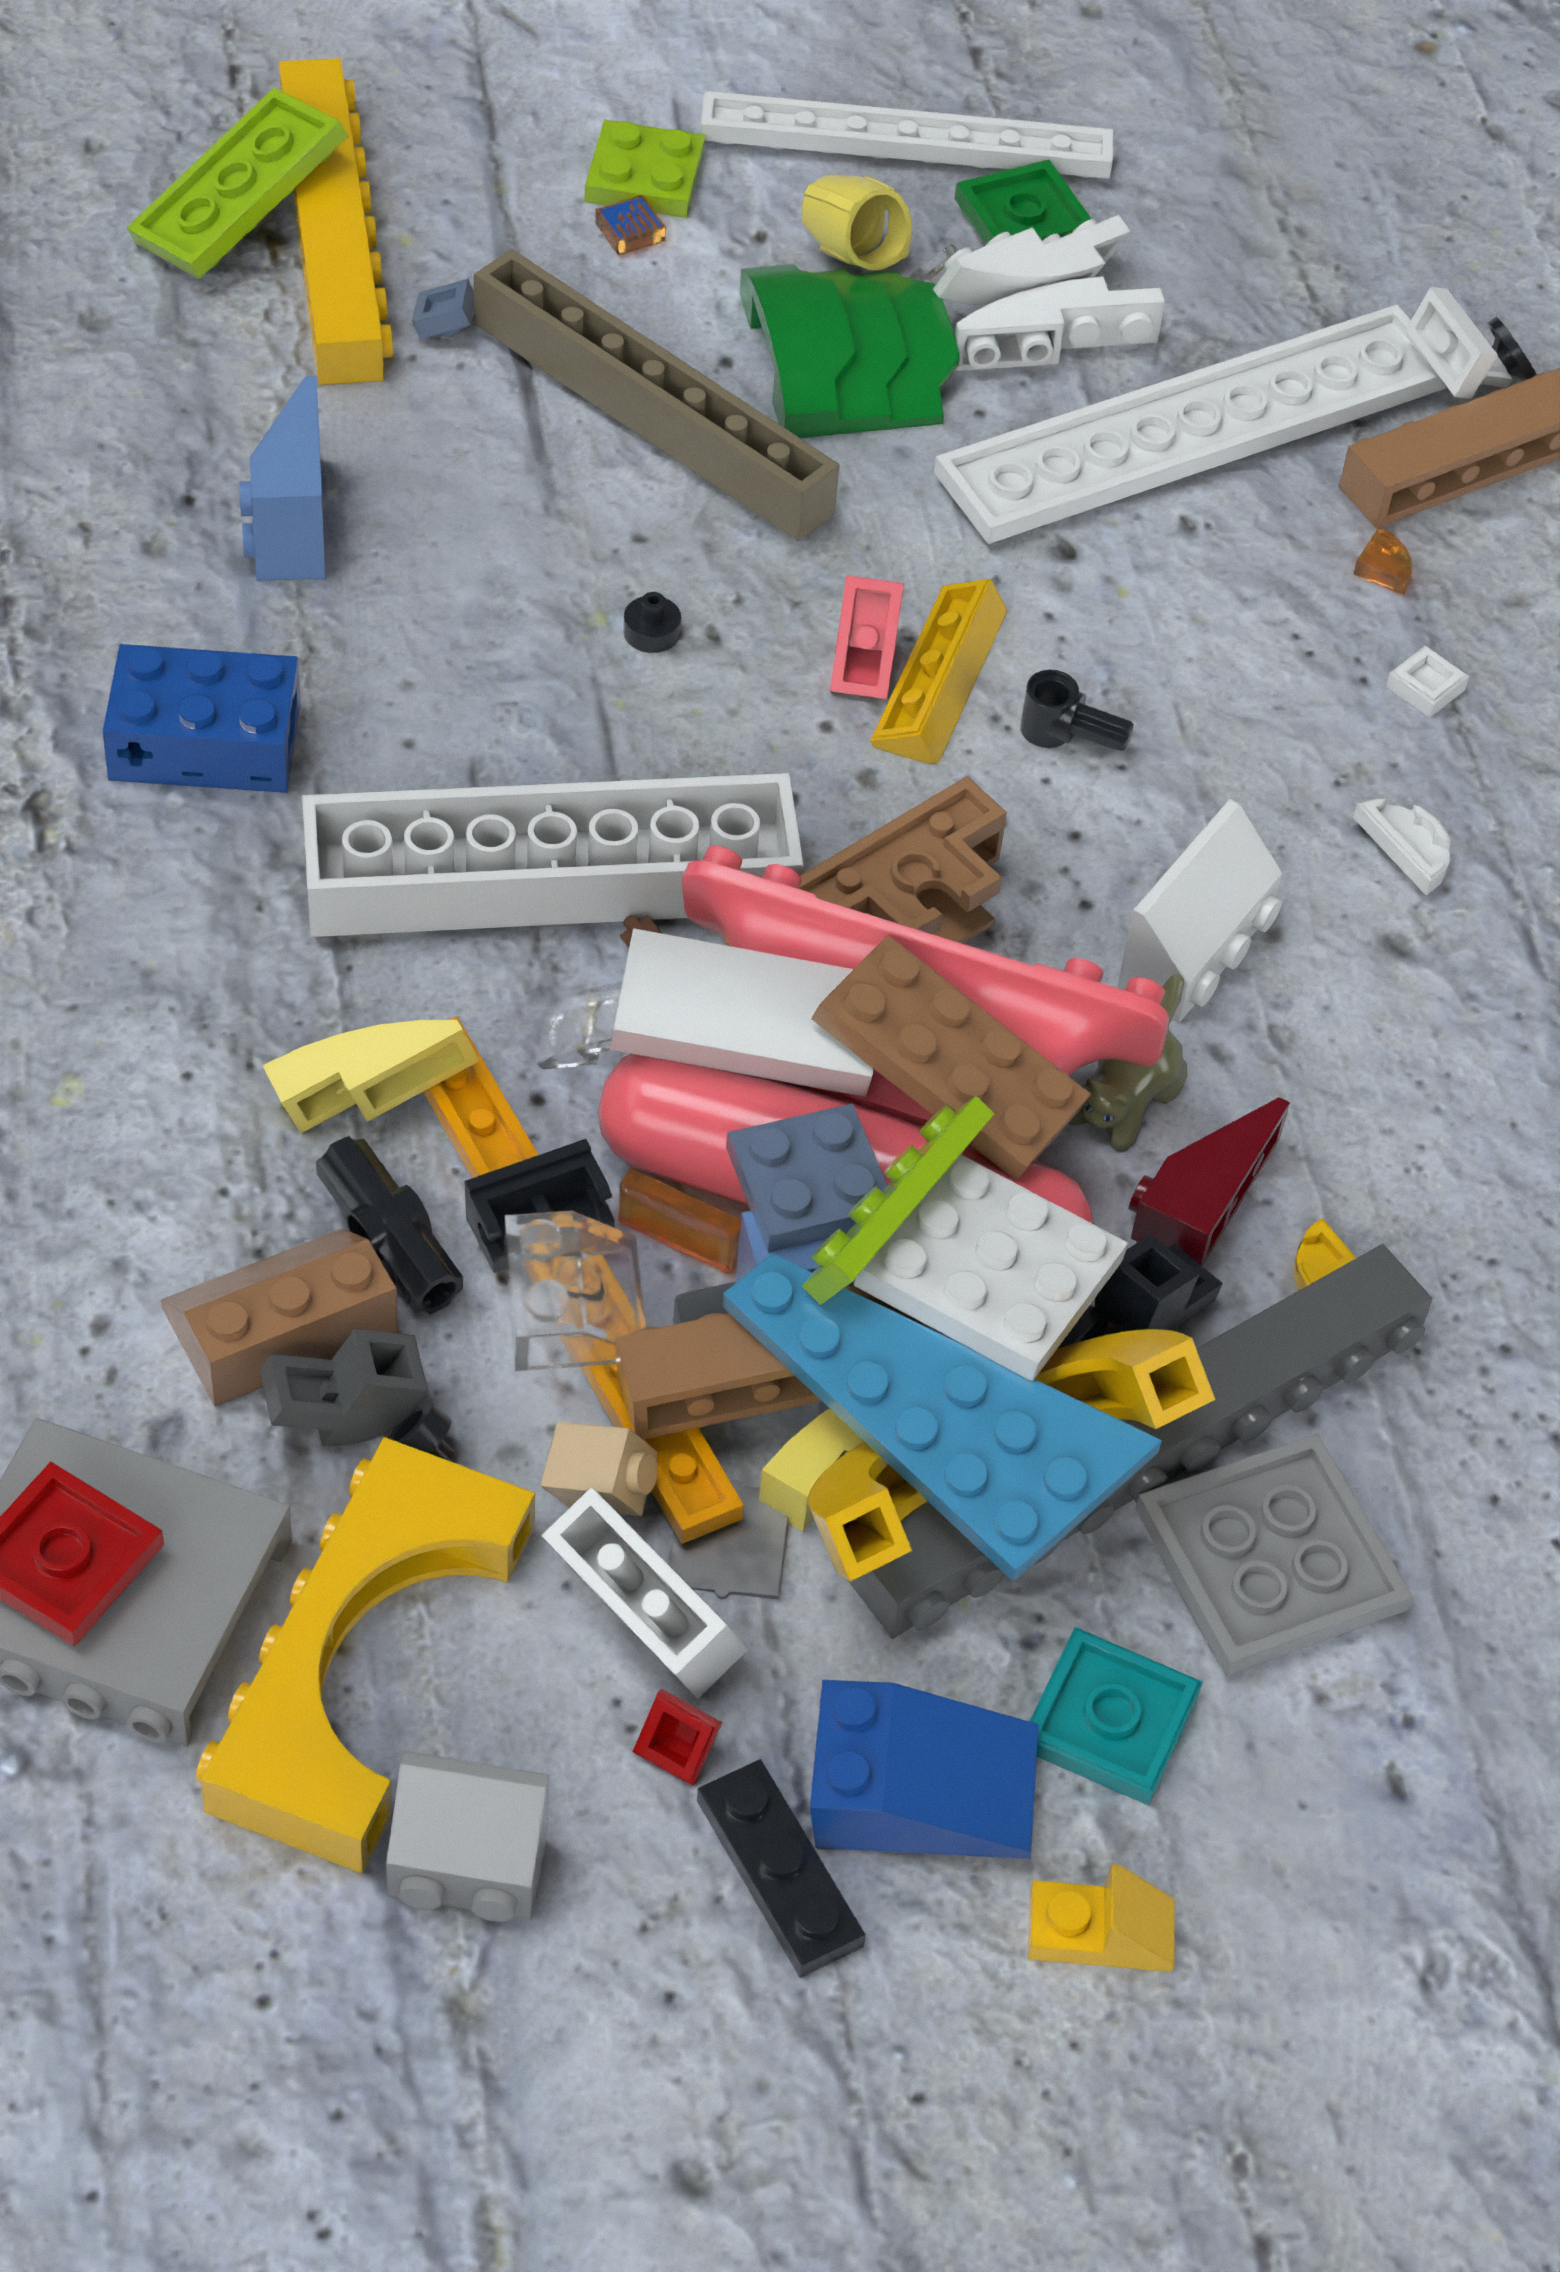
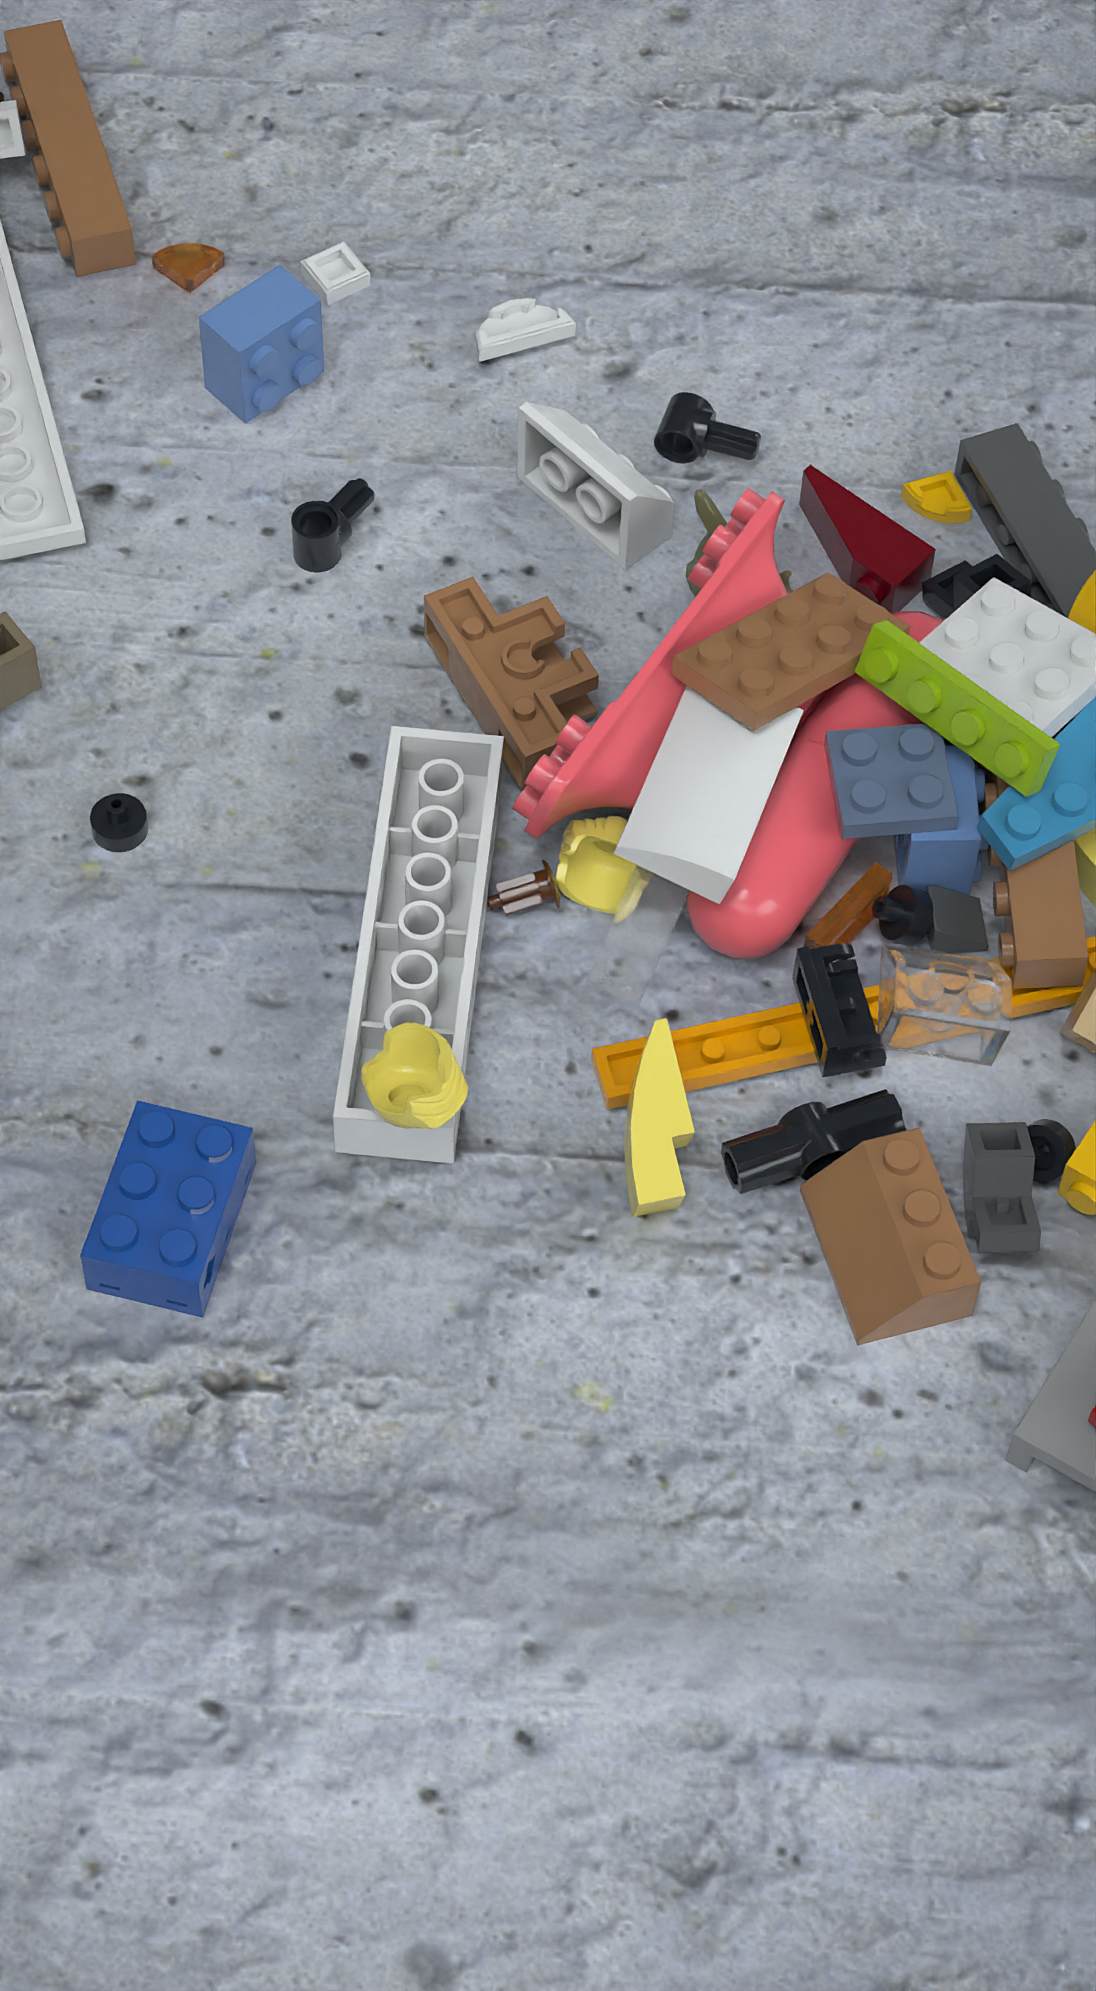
camera: 75 degrees left, 5 degrees up
coral slope [830,575,904,699] -> none
yellow slope [870,579,1007,764] -> none
none -> medium blue brick [199,265,324,424]
none -> light yellow hair [361,1022,468,1129]
none -> black axle [654,392,761,464]
none -> black tile [872,885,933,946]

